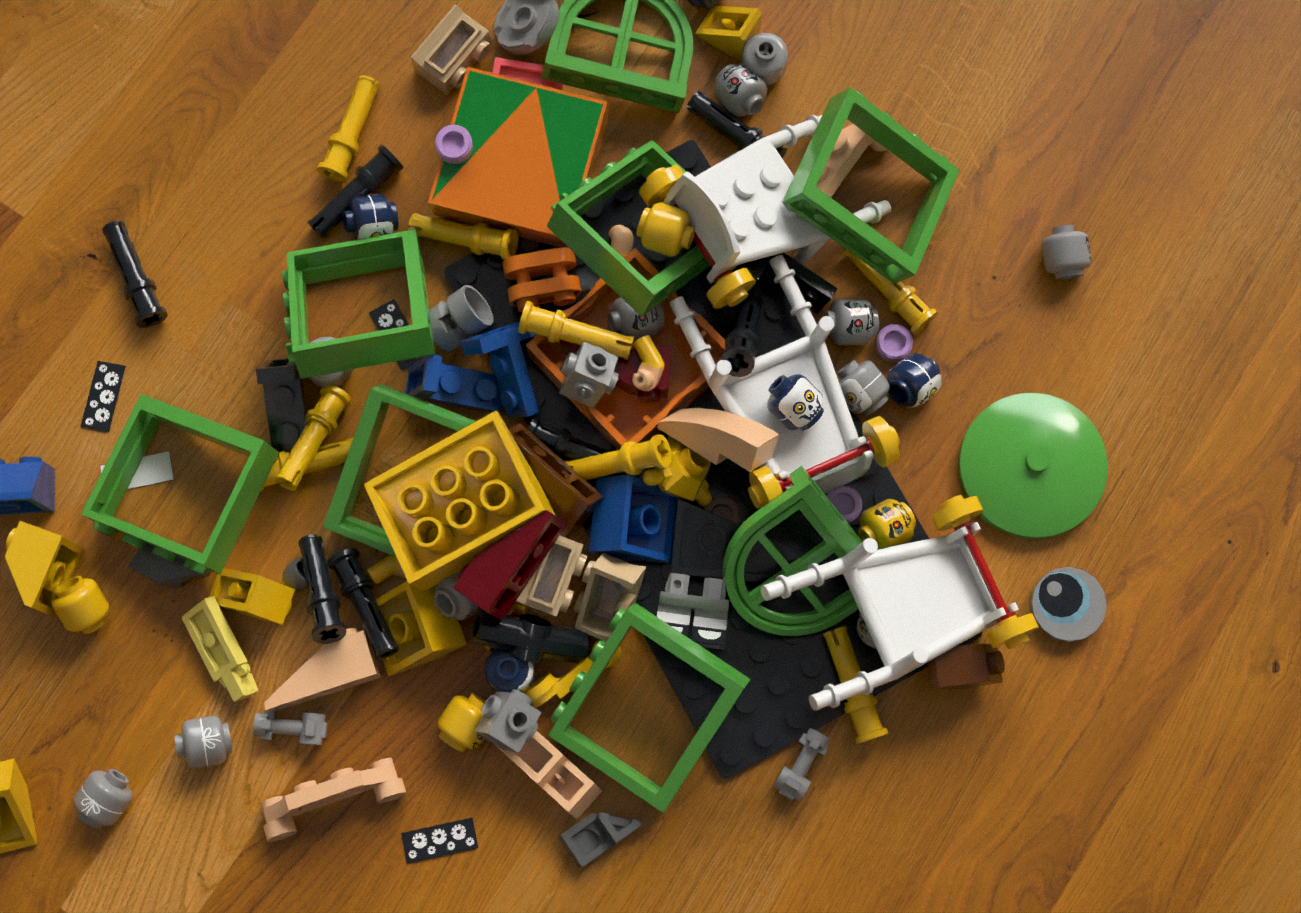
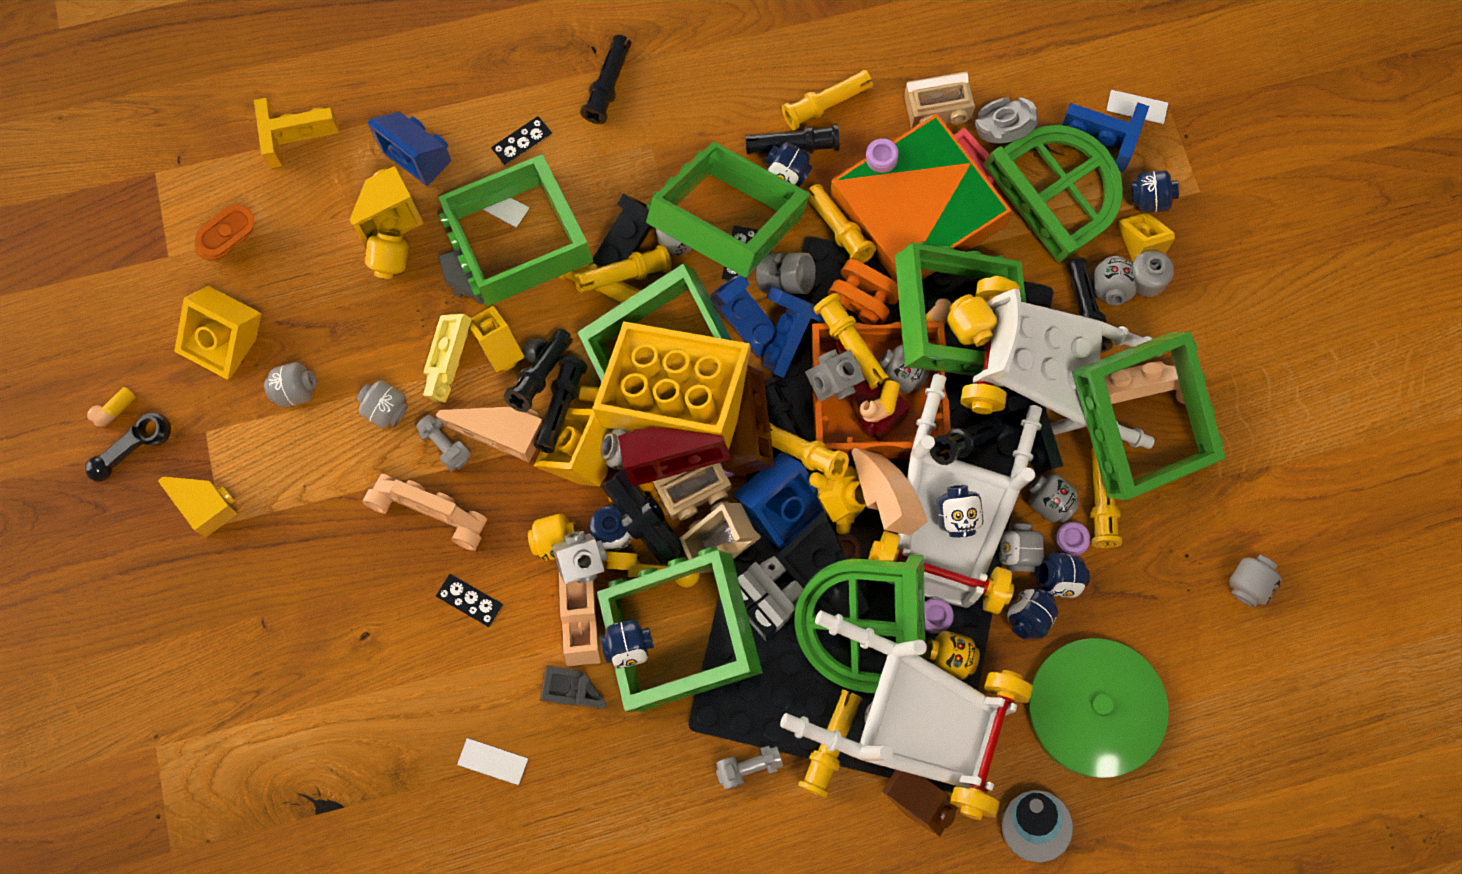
camera: 45 degrees right, 5 degrees down
none -> dark blue head [600,619,654,669]
none -> dark blue head [1007,588,1059,639]

